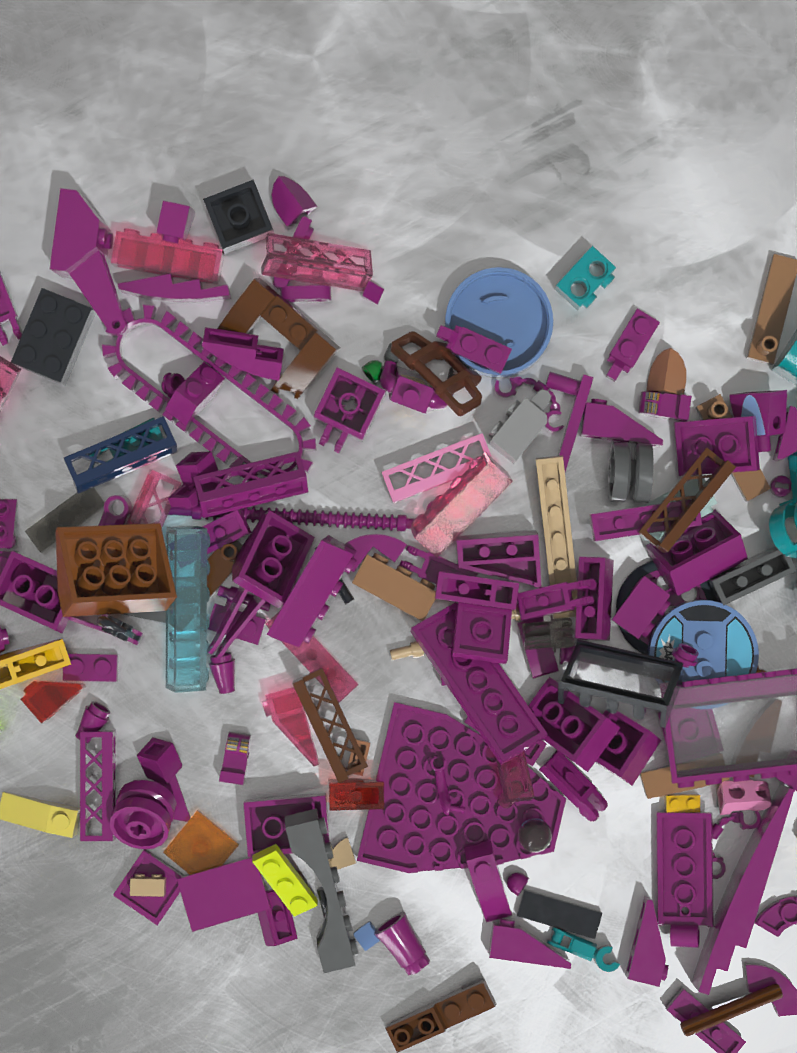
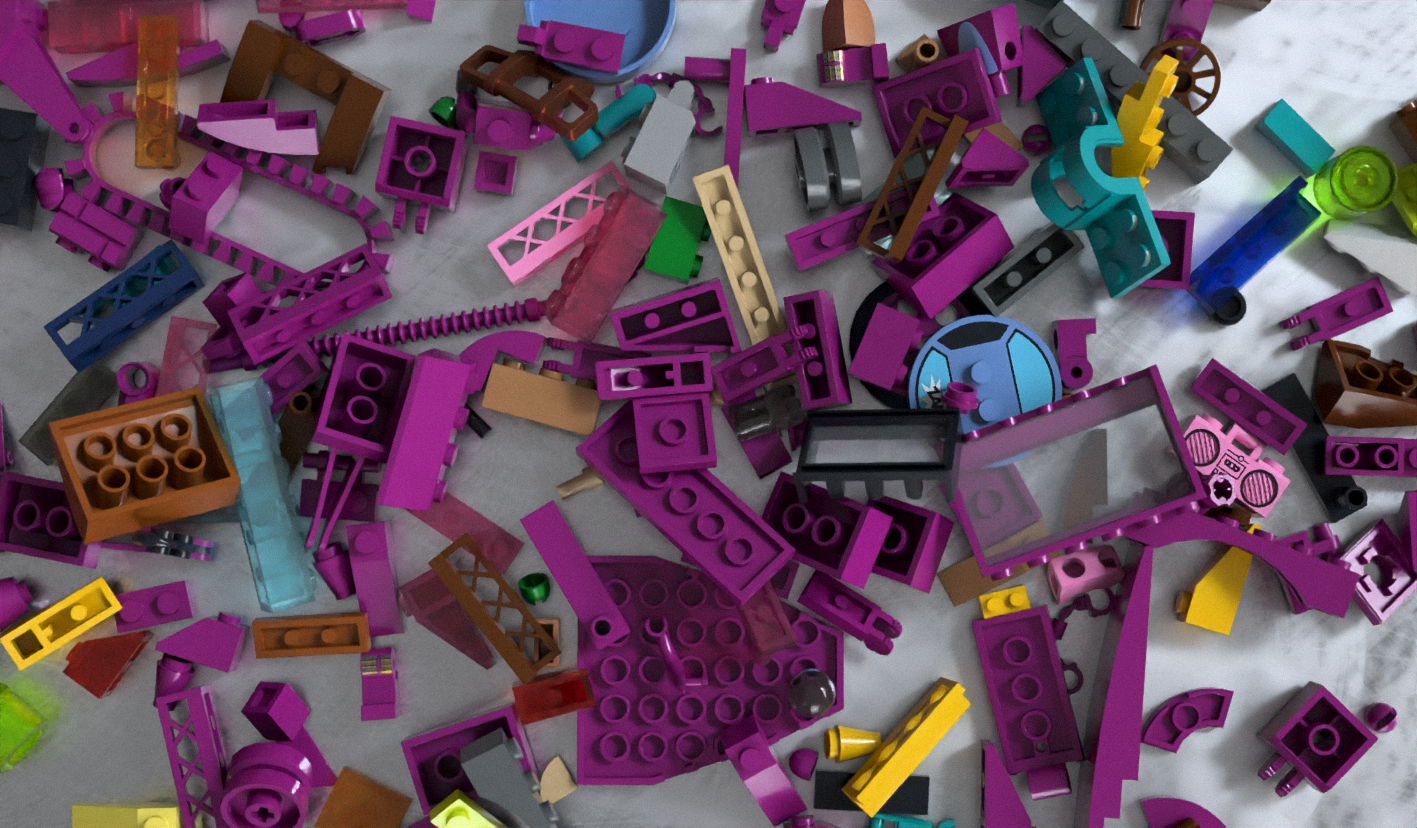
camera: 15 degrees left, 0 degrees up
none -> magenta arm [34,167,74,213]
none -> magenta brick [48,191,145,272]
none -> clear orange piece [135,15,181,171]
none -> magenta slope [155,611,250,673]
none -> dark orange plate [252,612,371,659]
none -> magenta slope [346,520,404,637]
none -> magenta plate [474,151,518,196]
none -> green hinge [518,573,550,605]
none -> magenta piece [520,500,631,651]
none -> teal piece [559,84,657,164]
none -> green brick [644,196,712,285]
none -> yellow cone [824,725,882,763]
none -> yellow fence [841,677,972,818]
none -> magenta slope [945,128,1030,188]
none -> magenta leg [1052,318,1096,389]

